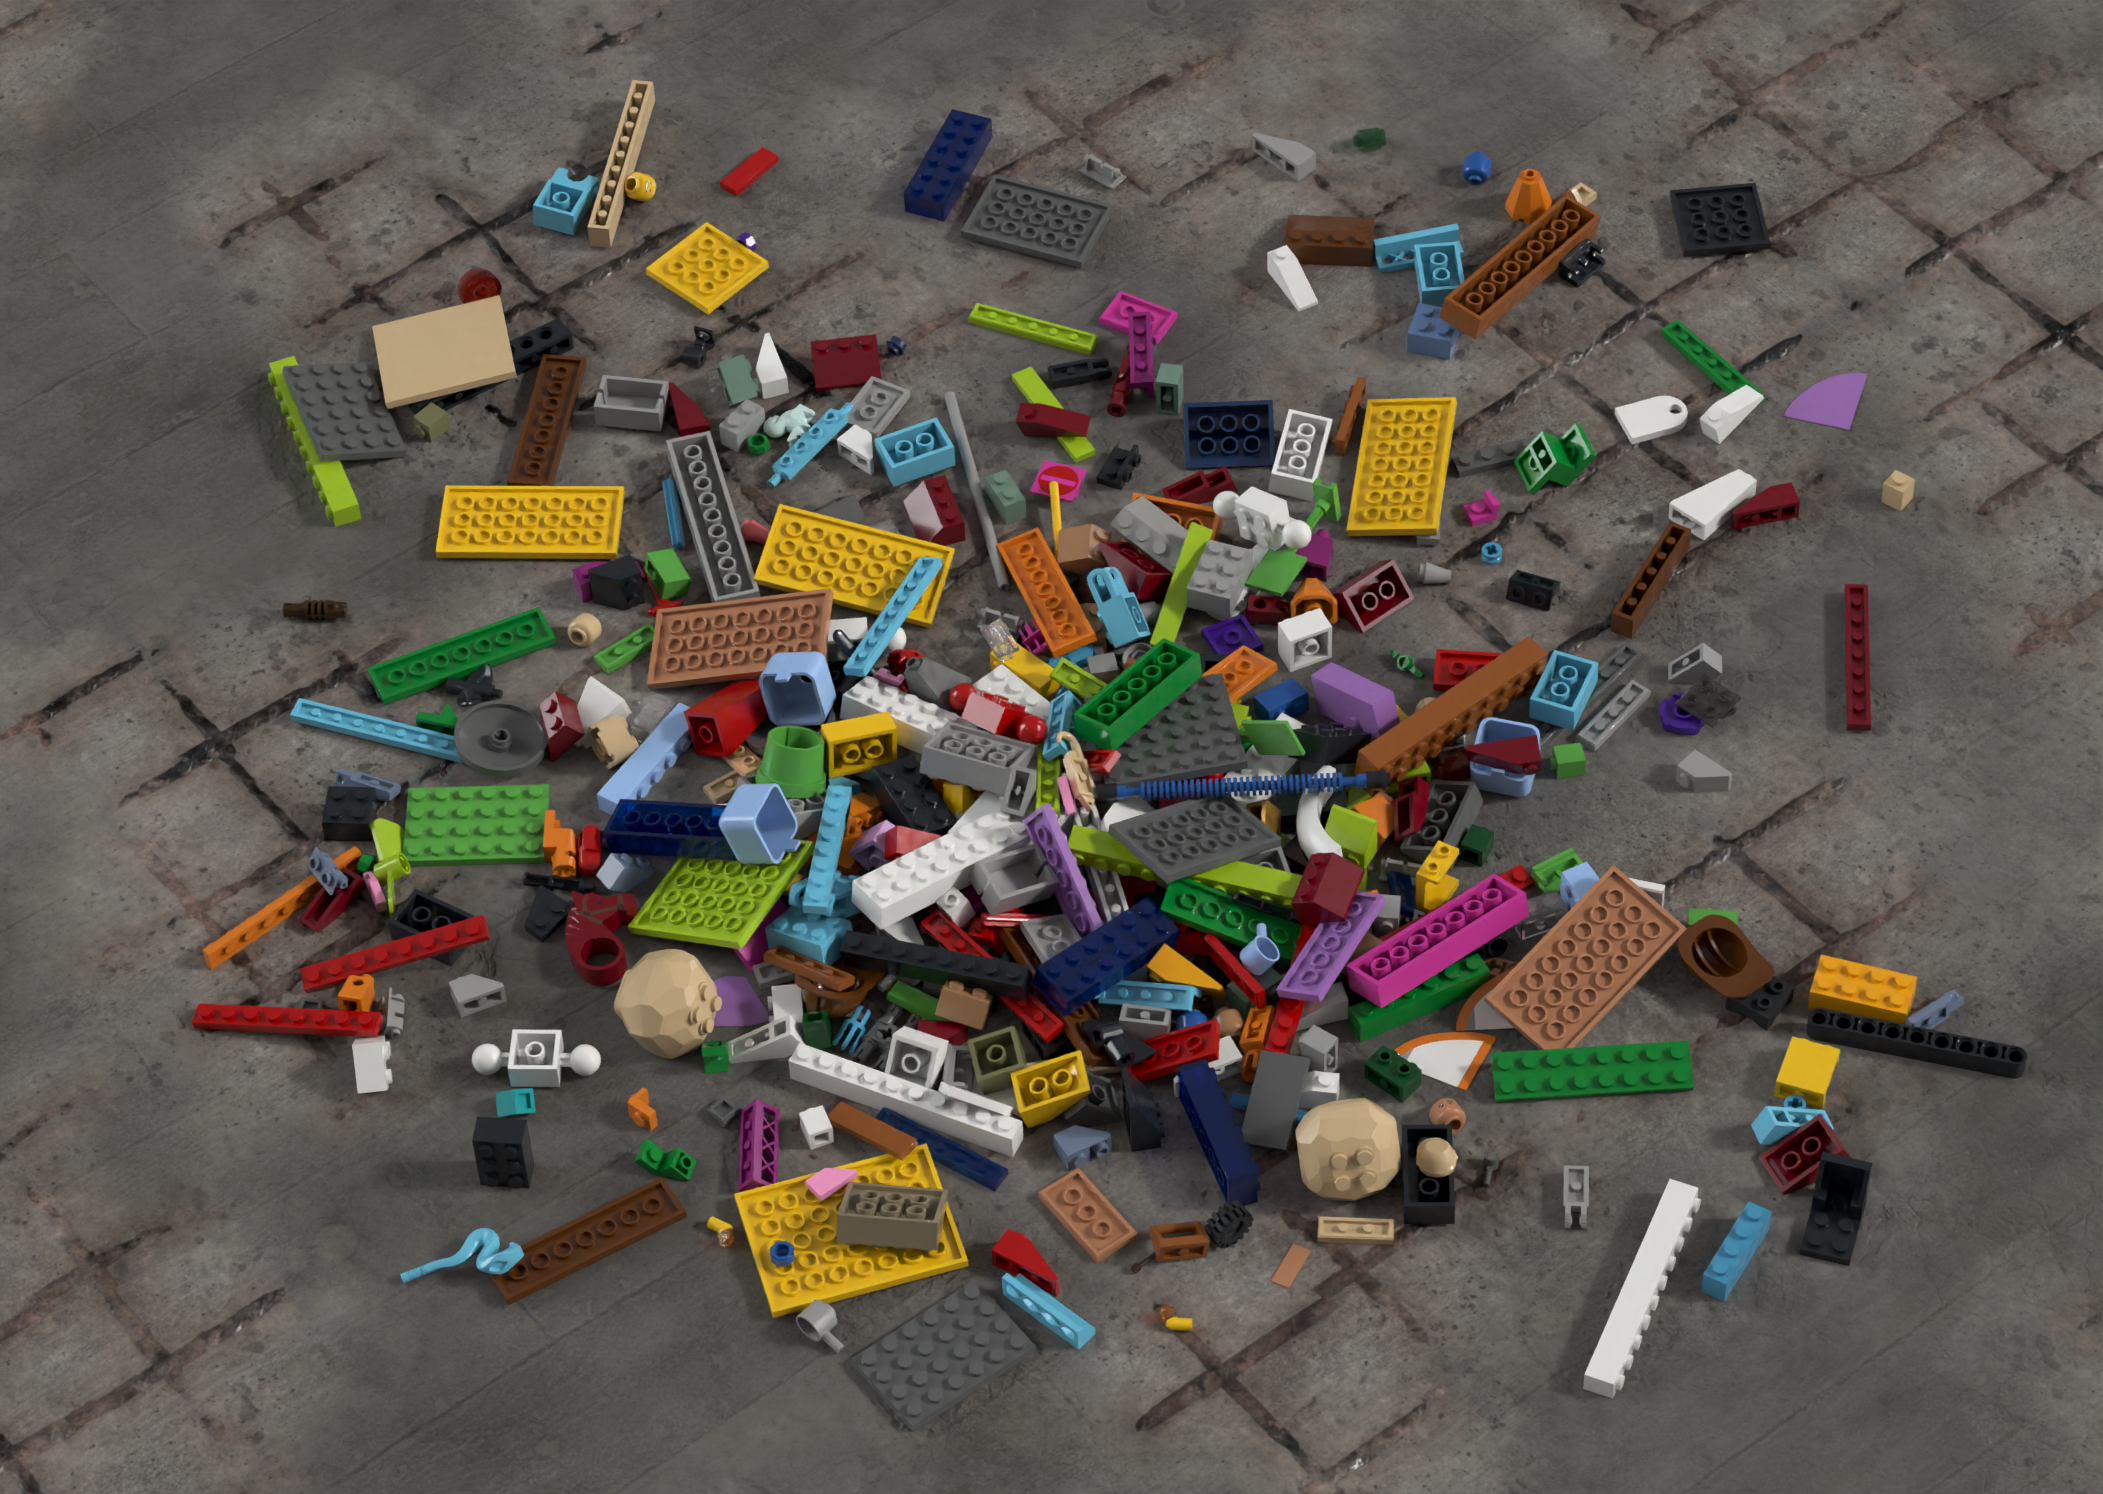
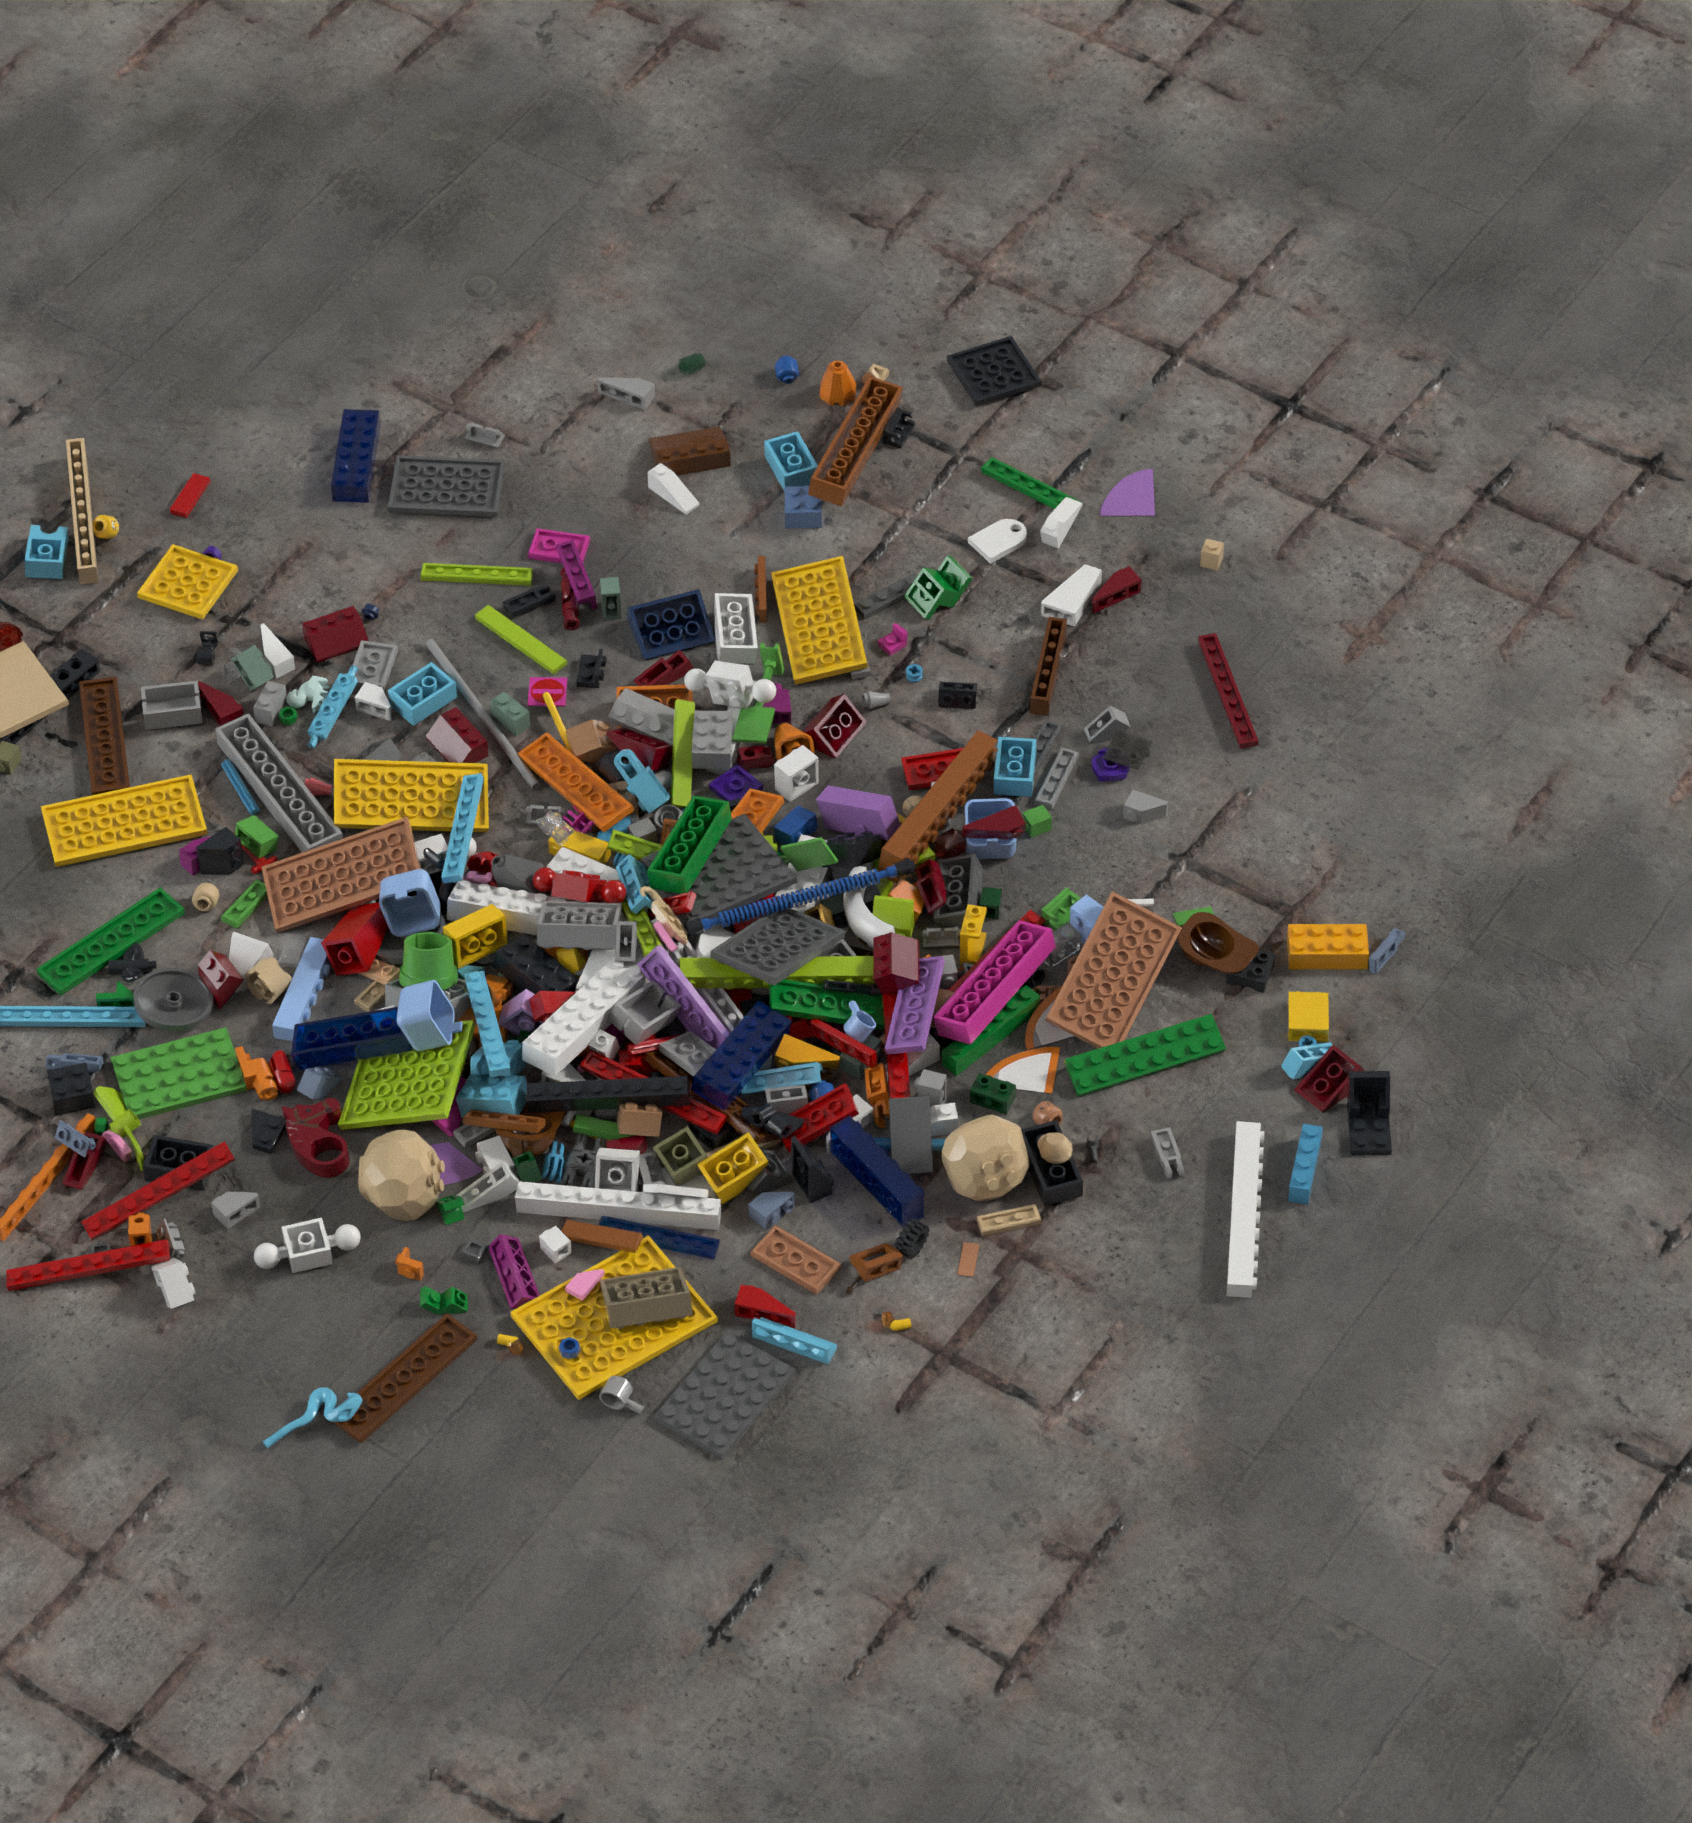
camera: 20 degrees left, 0 degrees up
black brick [472,1117,534,1189] -> none
teal panel [495,1088,536,1117] -> none
black piece [522,872,596,893] -> none
dark red slope [1016,403,1091,437] -> none
medium nougat head [1212,1007,1245,1043] -> none
medium azure fence [1373,223,1464,273] -> none
clear blue tile [1386,870,1417,916] -> none
green piece [1389,649,1424,678] -> none
black beam [1806,1008,2027,1079] -> none

